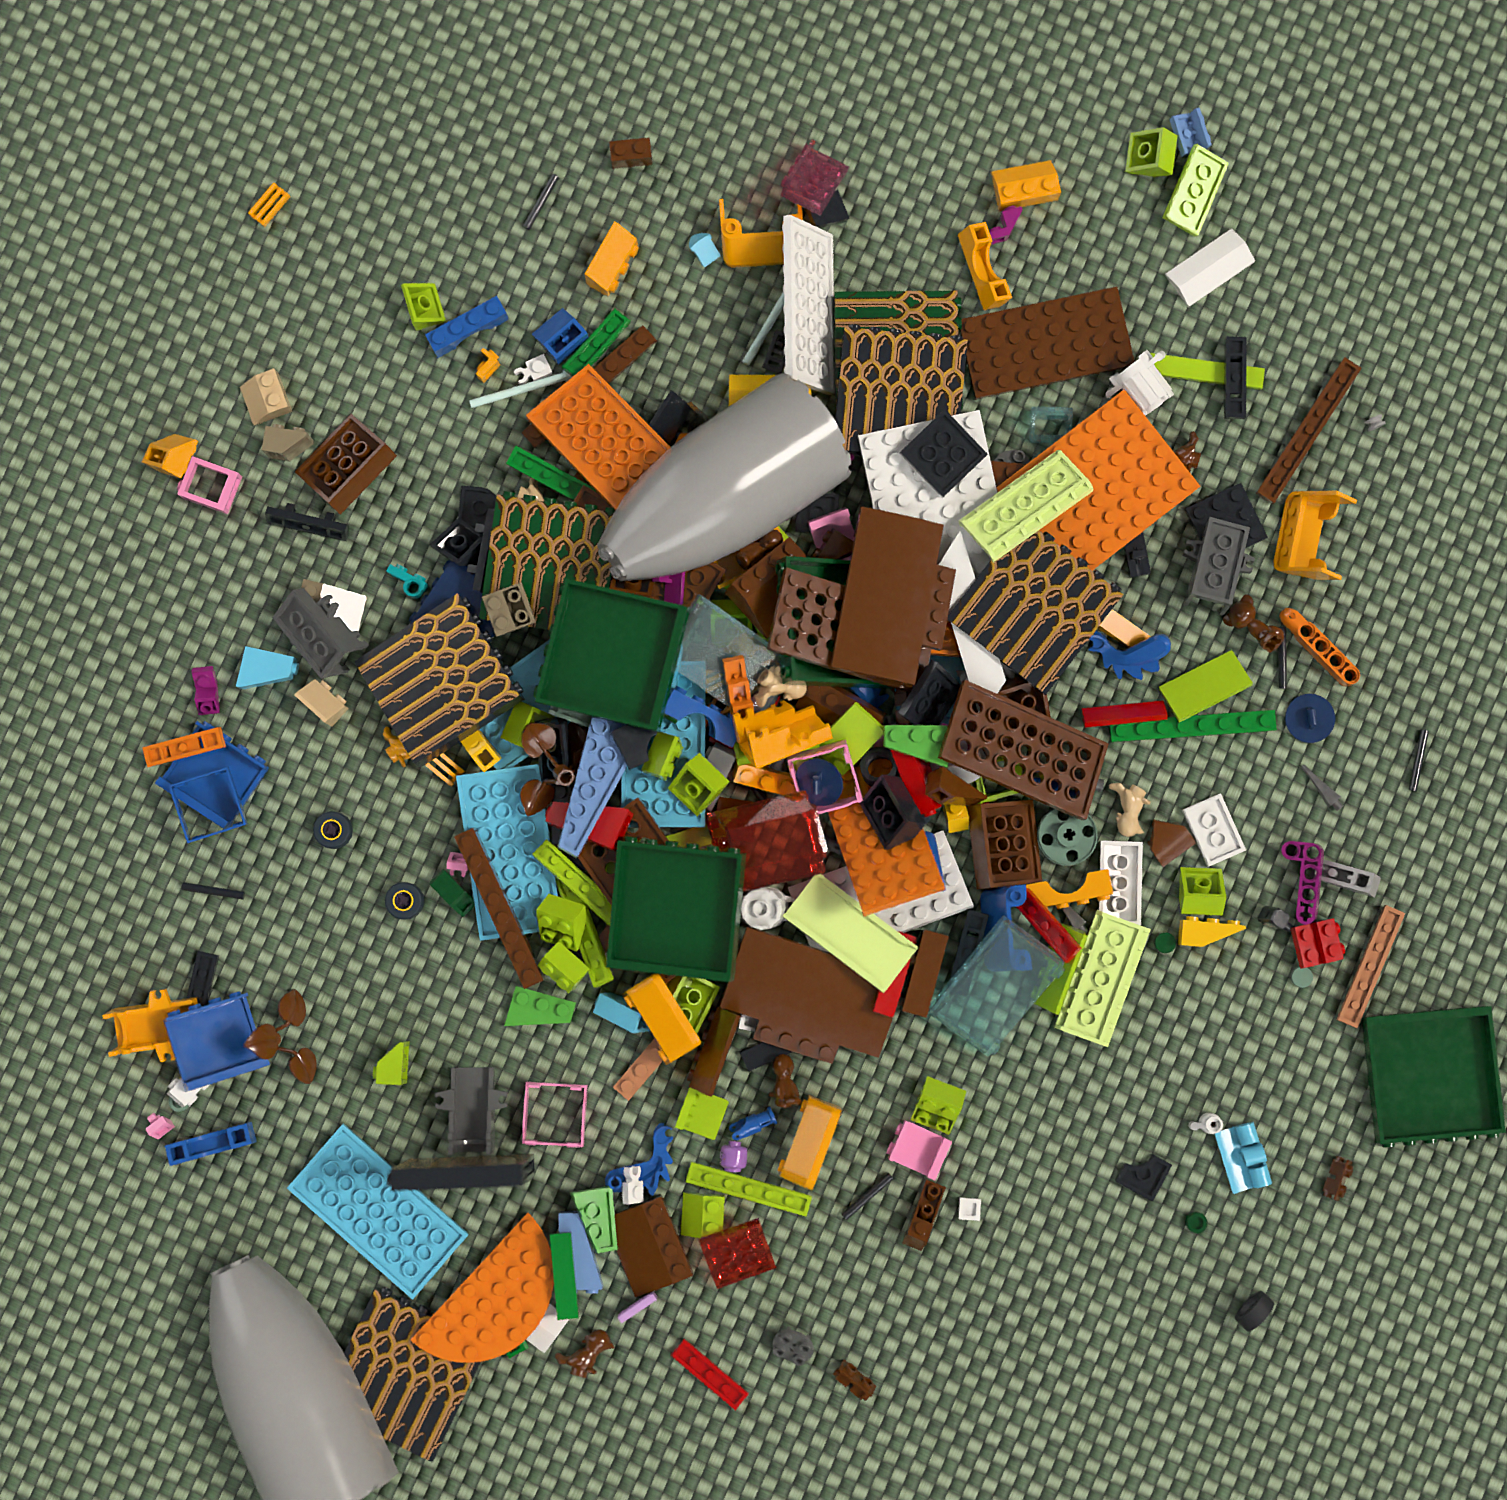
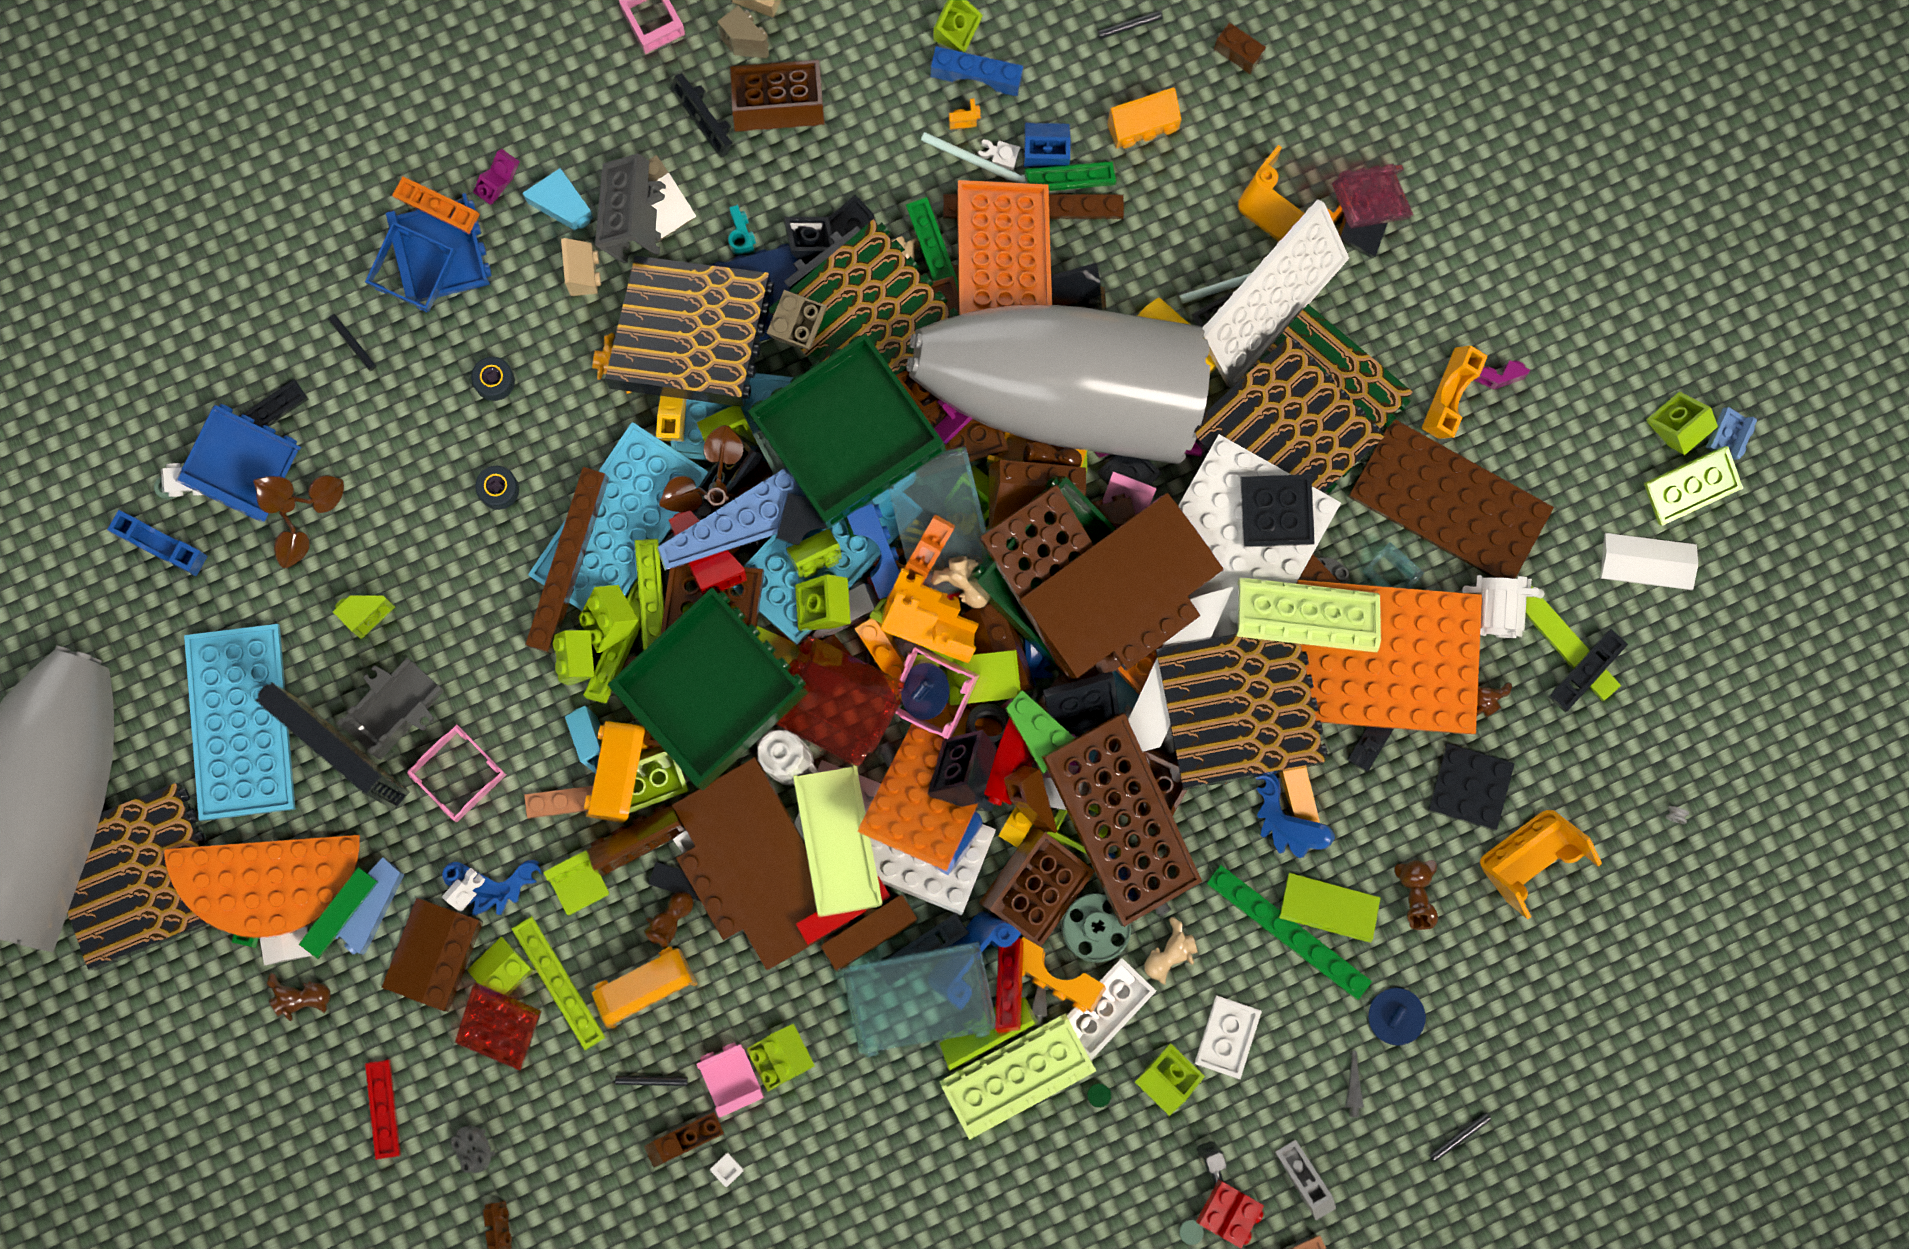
camera: 35 degrees right, 5 degrees down
light orange piece [103,989,197,1062] -> none
bright pink tile [146,1113,175,1140] -> none
light orange tile [425,753,465,787] -> none
dark green slope [429,869,475,917] -> none
bright pink tile [447,852,468,877] -> none
bright green wing [504,986,576,1026] -> none
wing [570,1186,617,1253] -> none
lavender tile [617,1291,658,1324] -> none
medium azure tile [689,233,721,267] -> none
medium lavender head [720,1141,747,1172] -> none
blue piece [729,1107,777,1140] -> none
light orange slope [991,160,1061,211] -> none
red tile [1081,700,1168,727] -> none
reddish brown slope [1148,819,1196,867] -> none
yellow slope [1178,916,1246,947] -> none
dark grey piece [1182,517,1255,616] -> none
reddish brown plate [1256,357,1362,504] -> none
black bar [1278,627,1287,689] -> none
orange piece [1279,608,1360,687] -> none
magenta beam [1281,841,1324,925] -> none

